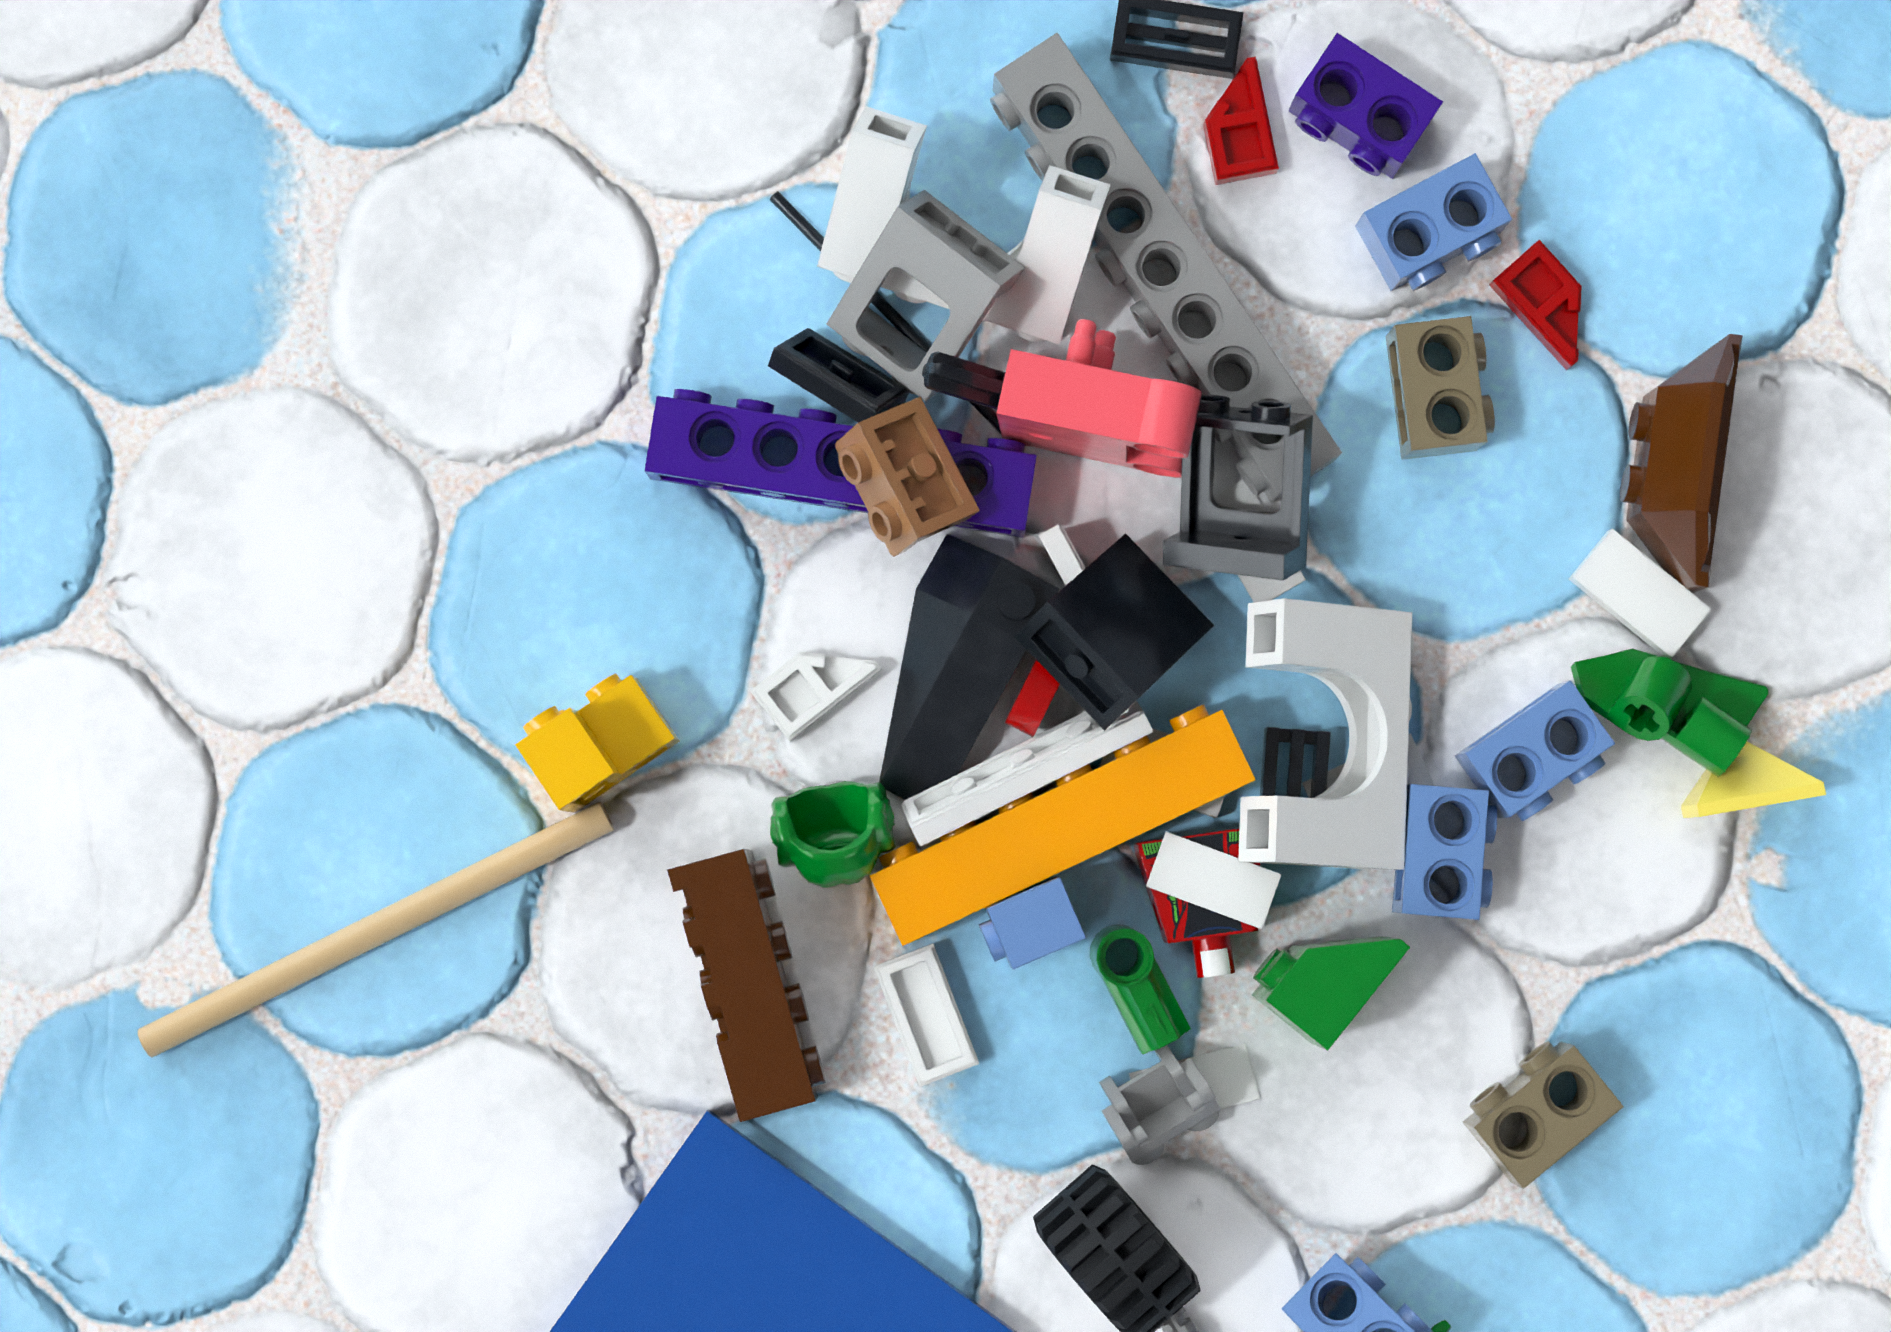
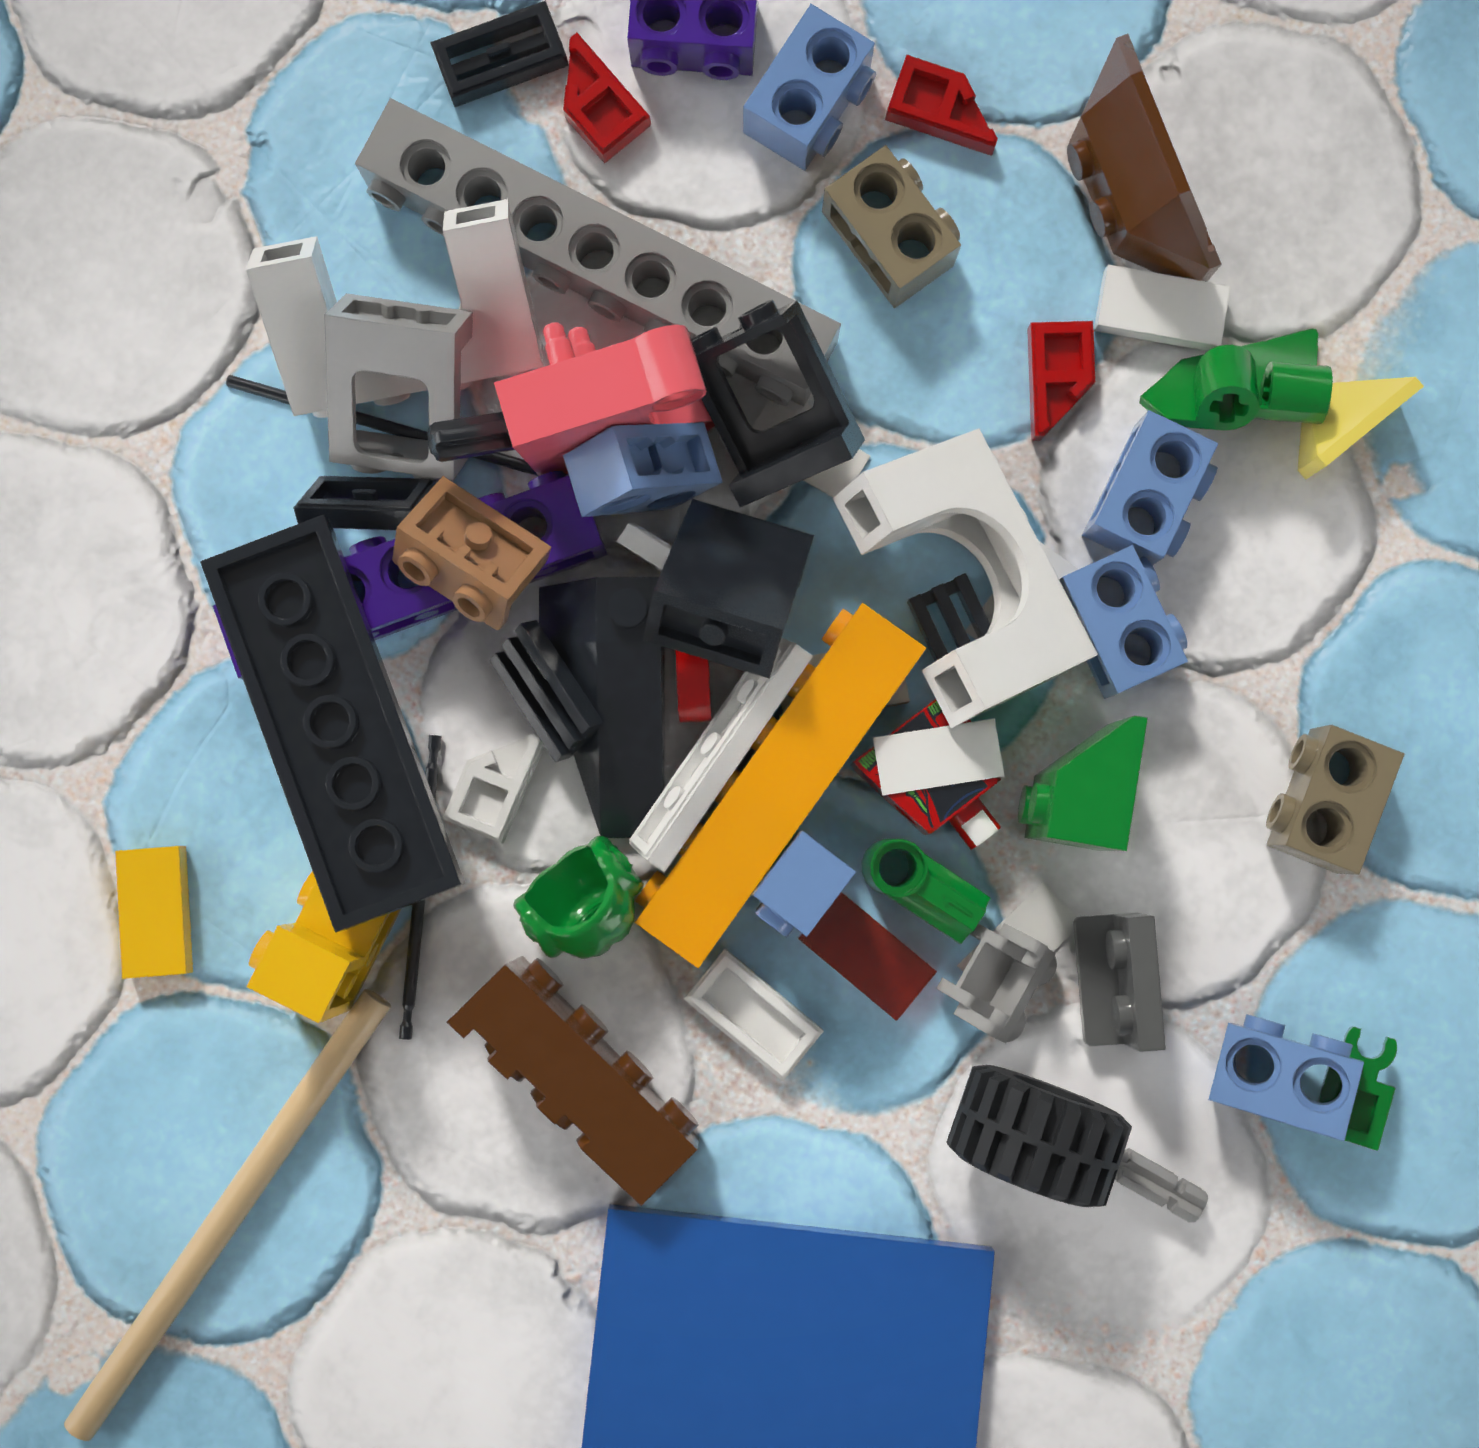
camera: 25 degrees left, 0 degrees up
none -> yellow tile [115,846,193,979]
none -> black plate [200,514,465,933]
none -> black piece [399,735,442,1040]
none -> black tile [489,620,604,763]
none -> medium blue brick [563,422,723,517]
none -> clear red tile [797,892,937,1021]
none -> red tile [1027,321,1096,441]
none -> dark grey bracket [1073,913,1166,1052]

